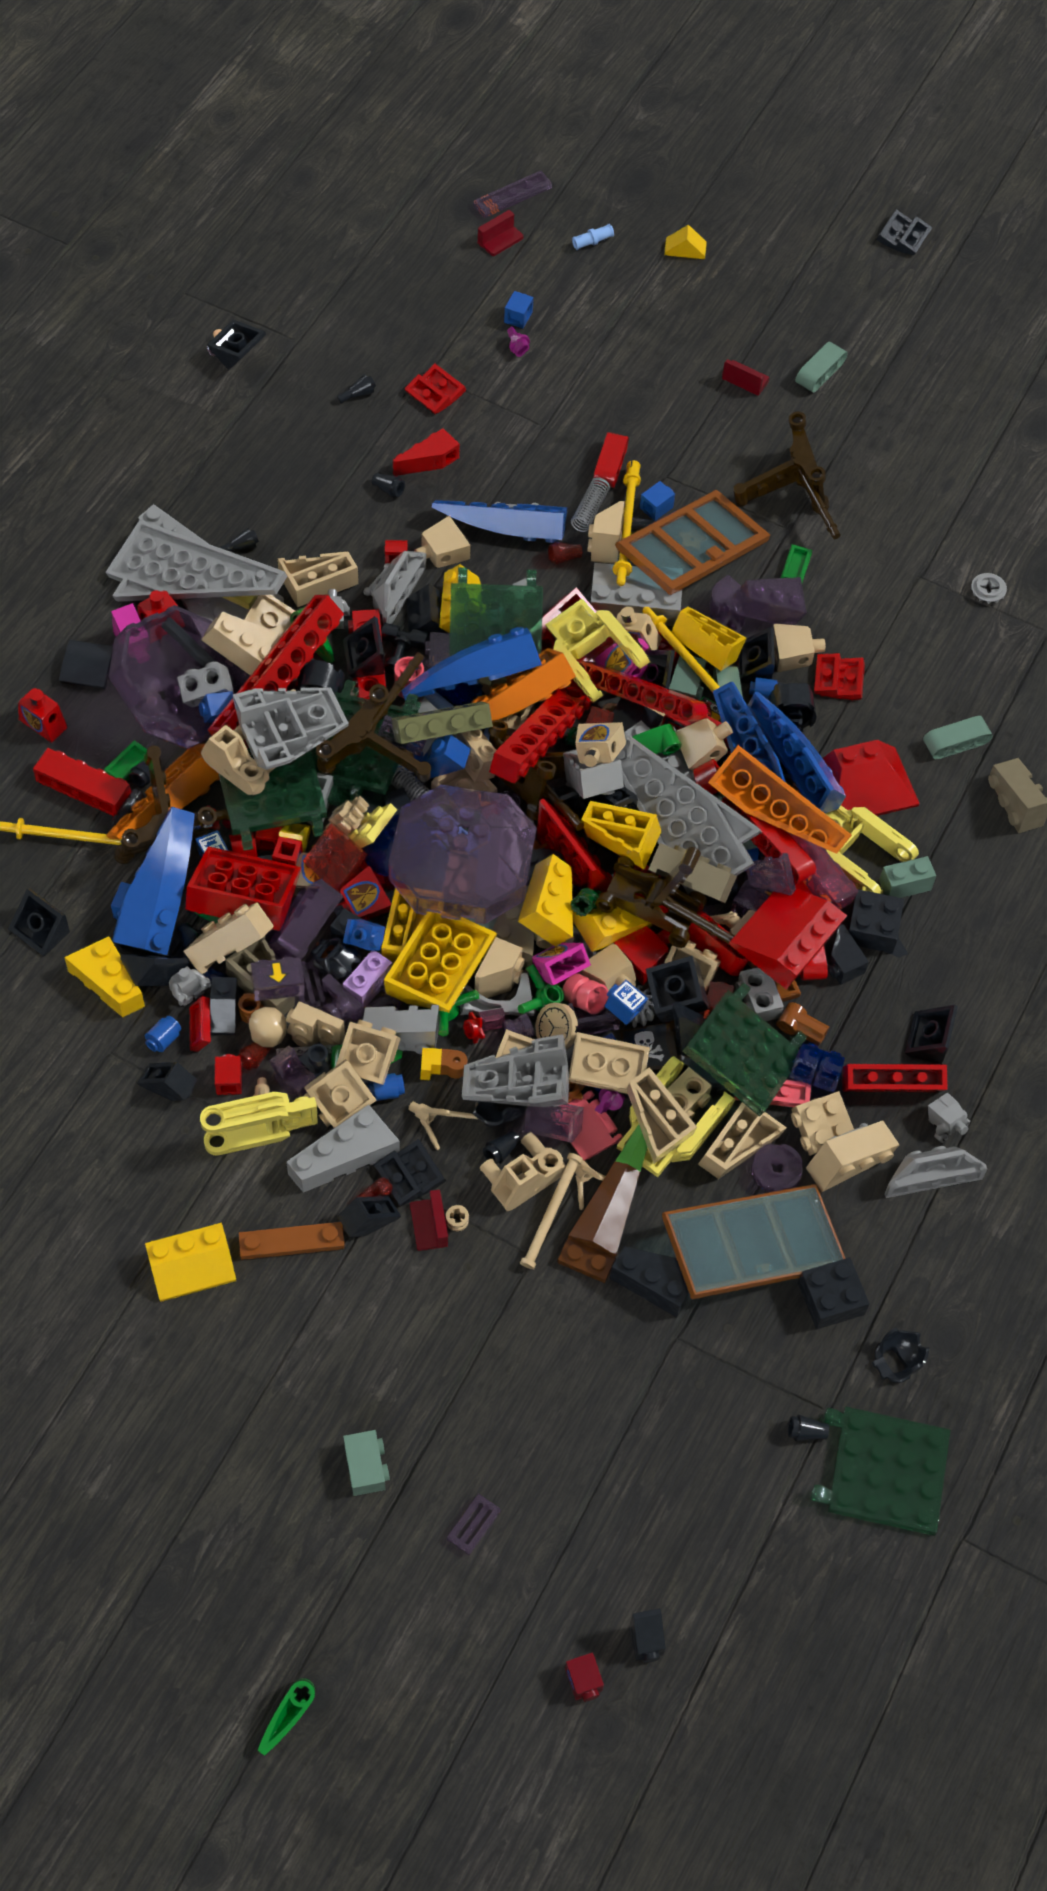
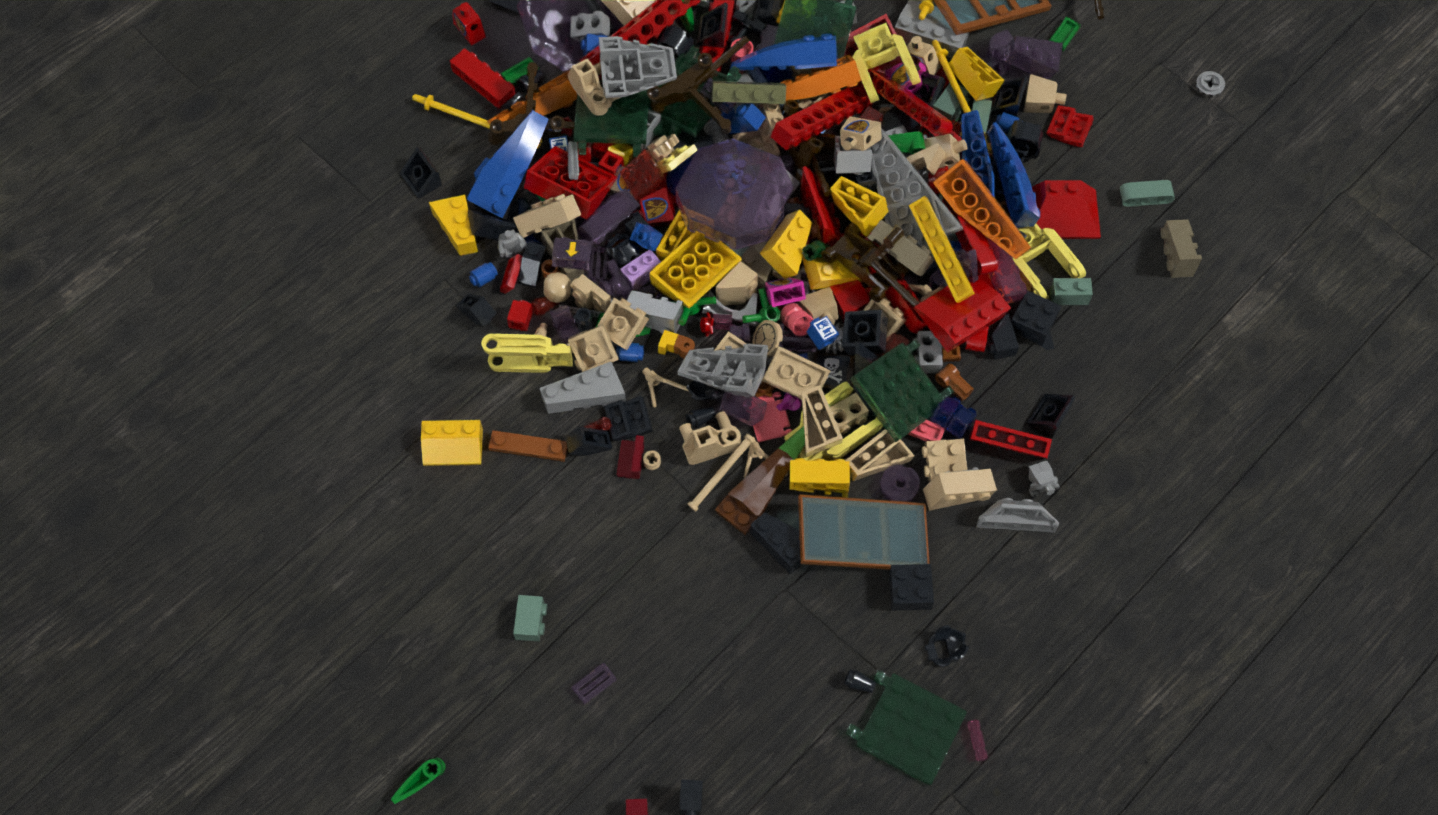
camera: 20 degrees right, 5 degrees up
none -> light grey axle [567,141,579,180]
none -> yellow wedge [790,458,850,498]
none -> dark orange plate [810,219,822,241]
none -> tan slope [906,143,946,175]
none -> yellow plate [909,196,975,303]
none -> clear pink axle [968,720,988,761]

